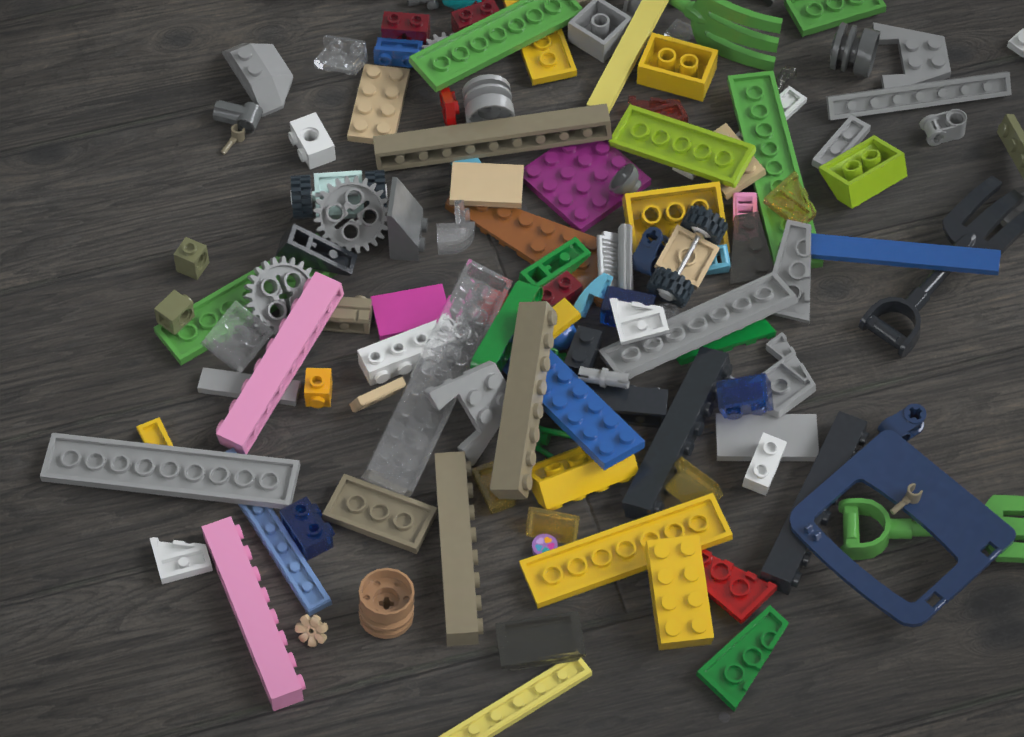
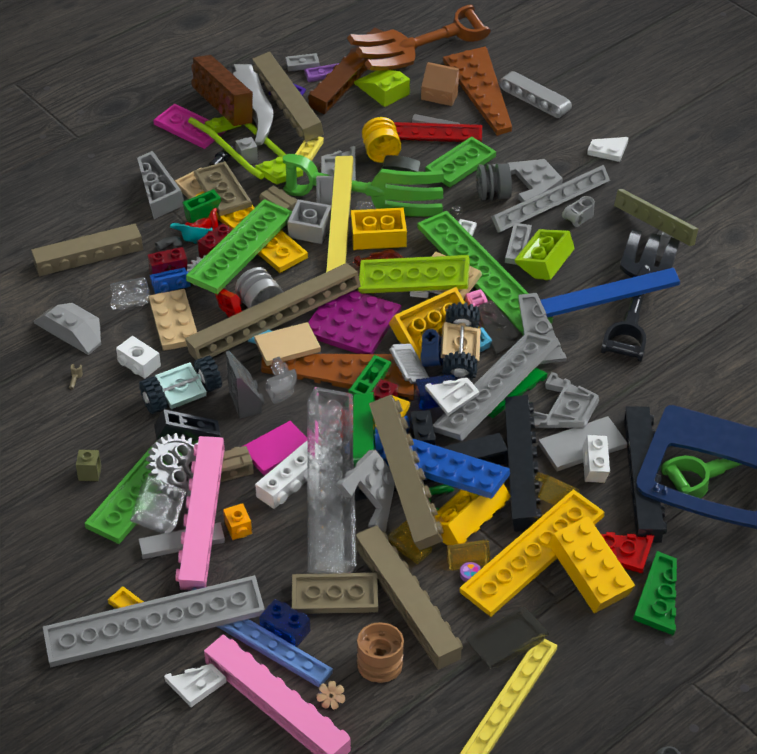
camera: 25 degrees left, 10 degrees down
olive brick [154,290,195,335] -> none
dark grey piece [213,100,263,133] -> none
light grey gear [313,176,389,254] -> none
tan tile [349,377,406,412] -> none
medium azure slope [574,273,614,318] -> none
light grey pin [578,366,631,389] -> none
dark grey piece [609,163,641,194] -> none
light grey axle [618,223,632,293] -> none
clear blue brick [716,373,774,420] -> none
clear yellow wing [763,171,817,224] -> none
dark blue piece [877,404,926,441] -> none
dark tan hand [890,483,923,515] -> none

